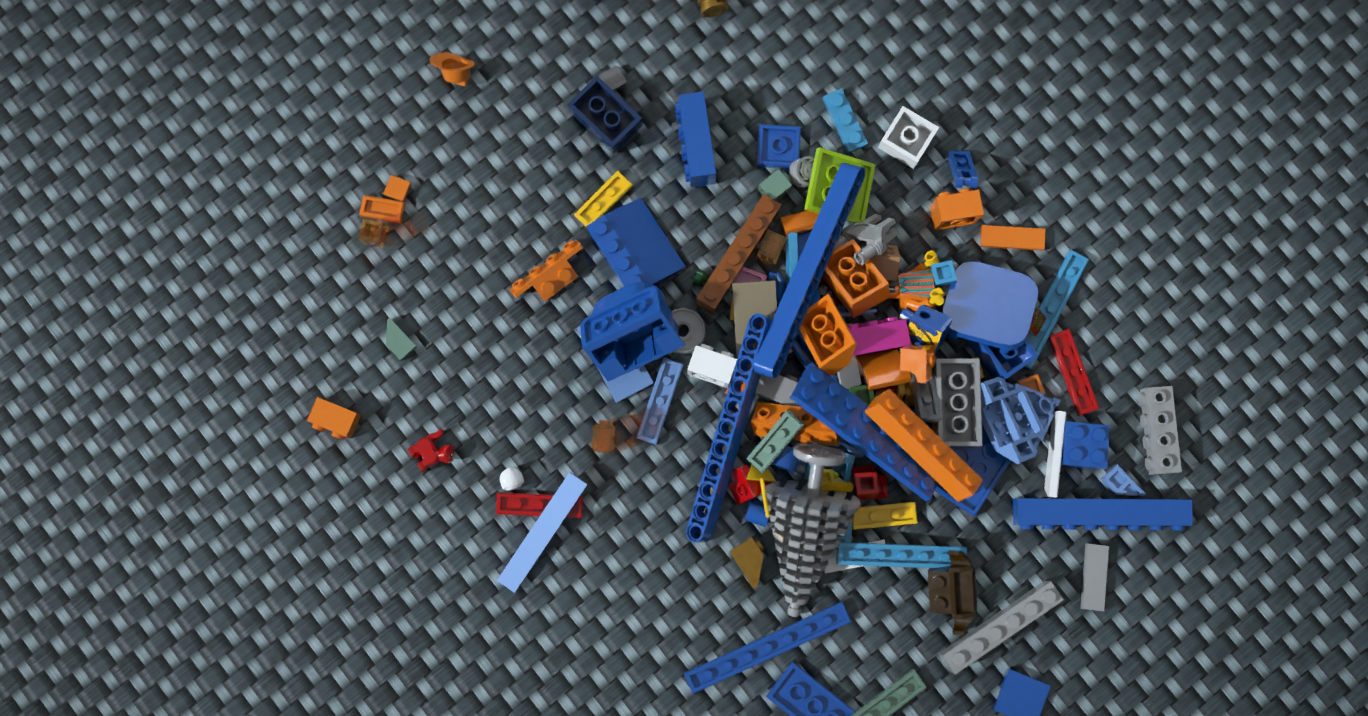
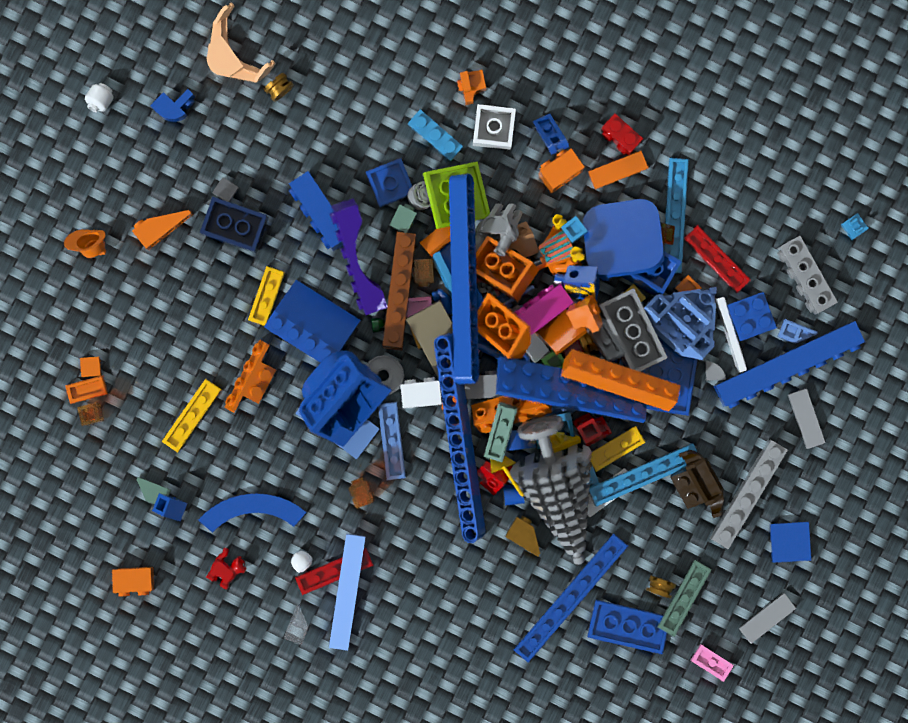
camera: 30 degrees left, 5 degrees up
none -> orange slope [132,210,193,250]
none -> blue brick [152,493,187,521]
none -> yellow tile [162,379,222,453]
none -> blue tile [198,494,307,533]
none -> clear tile [284,605,309,645]
none -> dark purple arch [330,198,387,315]
none -> orange brick [457,70,486,105]
none -> red brick [600,113,643,156]
none -> pearl gold wheel [646,575,676,599]
none -> light grey tile [705,361,726,381]
none -> dark azure tile [841,213,869,240]

